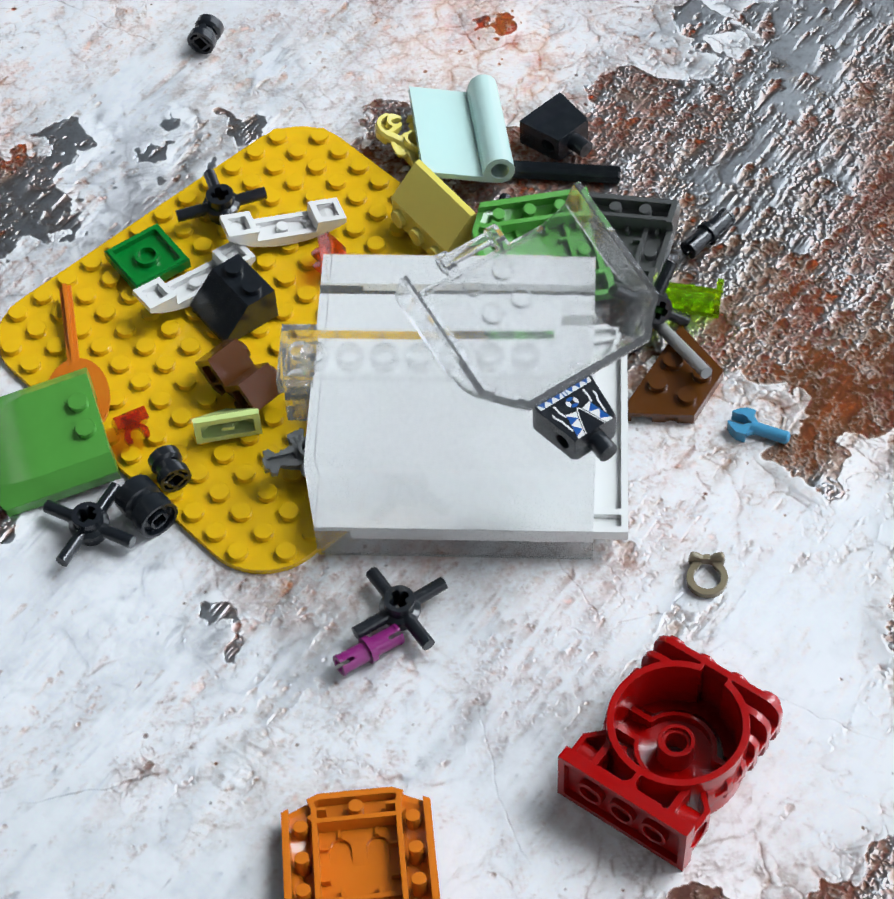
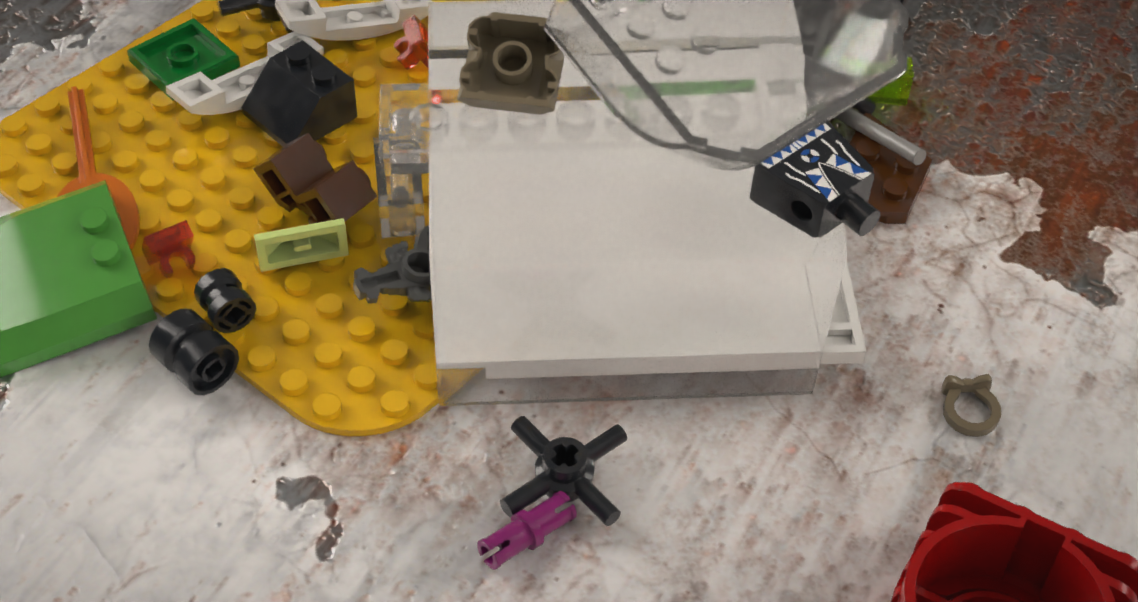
camera: 10 degrees left, 5 degrees down
black bar [43,482,136,567] -> none
dark azure bar [727,407,791,444] -> none
none -> dark tan slope [457,12,568,115]

